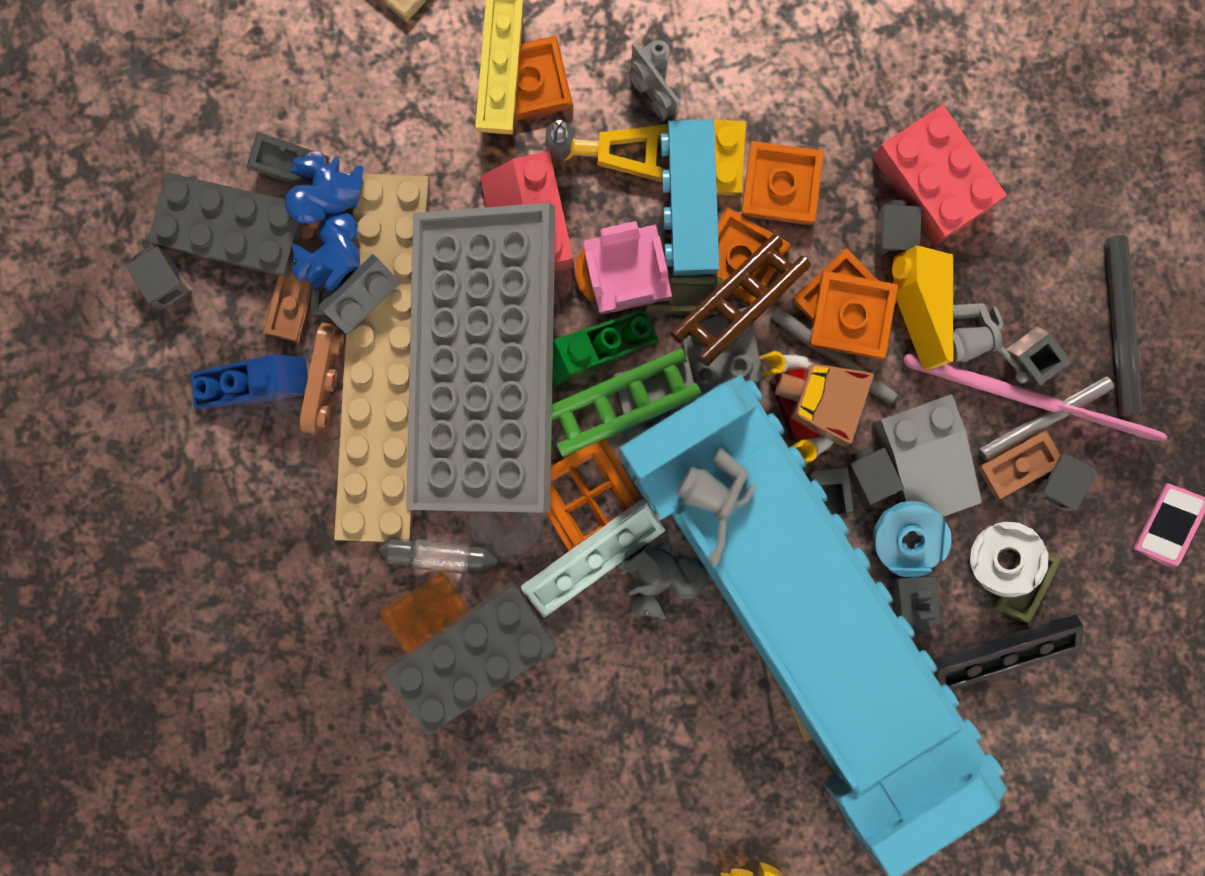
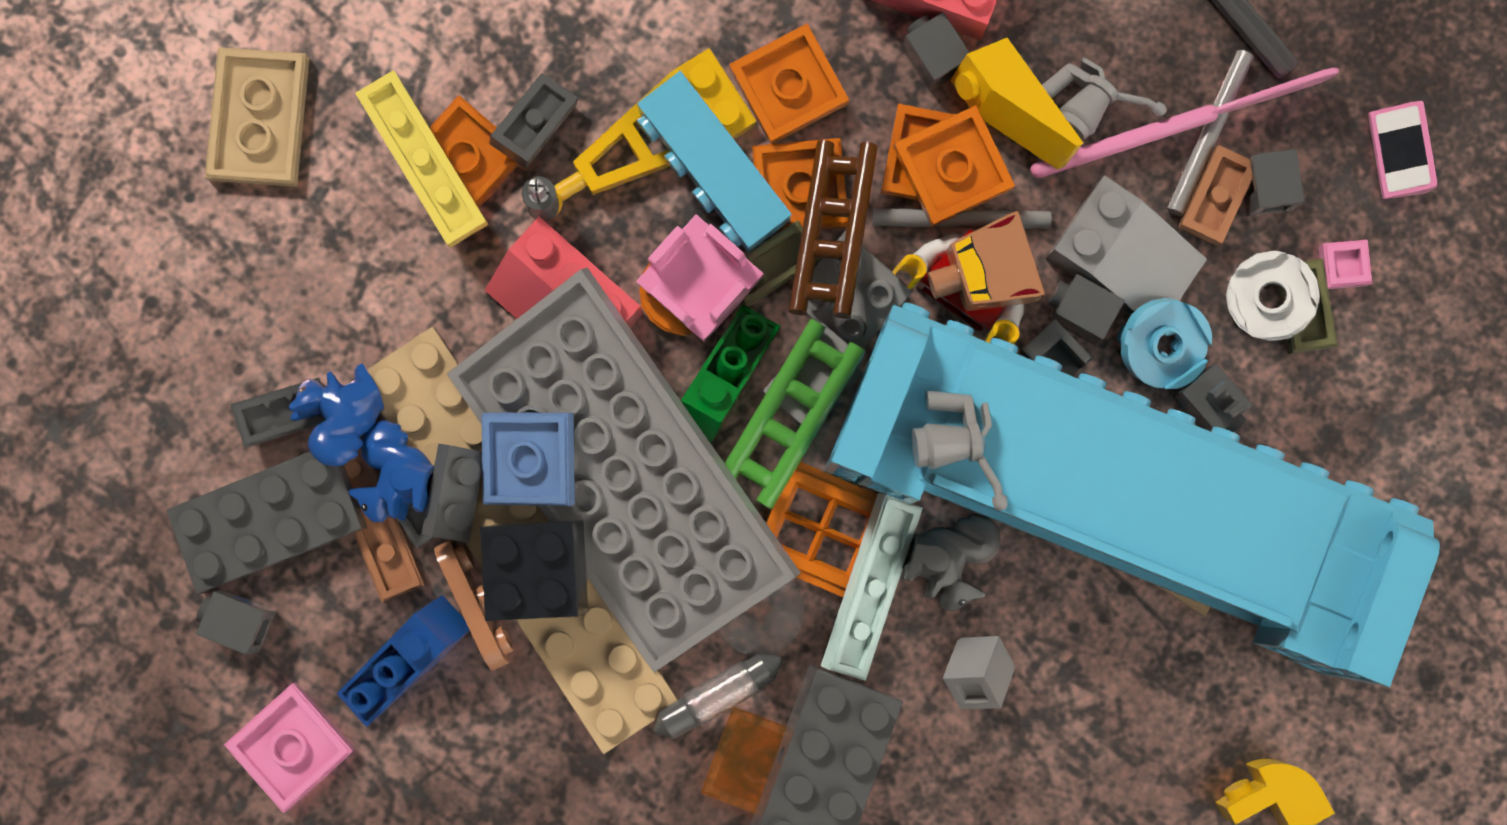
camera: 35 degrees left, 0 degrees up
light grey hinge [629,40,680,122] -> none
black plate [932,614,1083,691] -> none
dark grey brick [1006,327,1072,386] -> none
none -> bright pink tile [224,682,356,813]
none -> black brick [480,520,588,621]
none -> medium blue tile [481,412,575,506]
none -> dark grey plate [489,73,578,169]
none -> light grey panel [943,636,1015,709]
none -> bright pink tile [1318,240,1372,289]

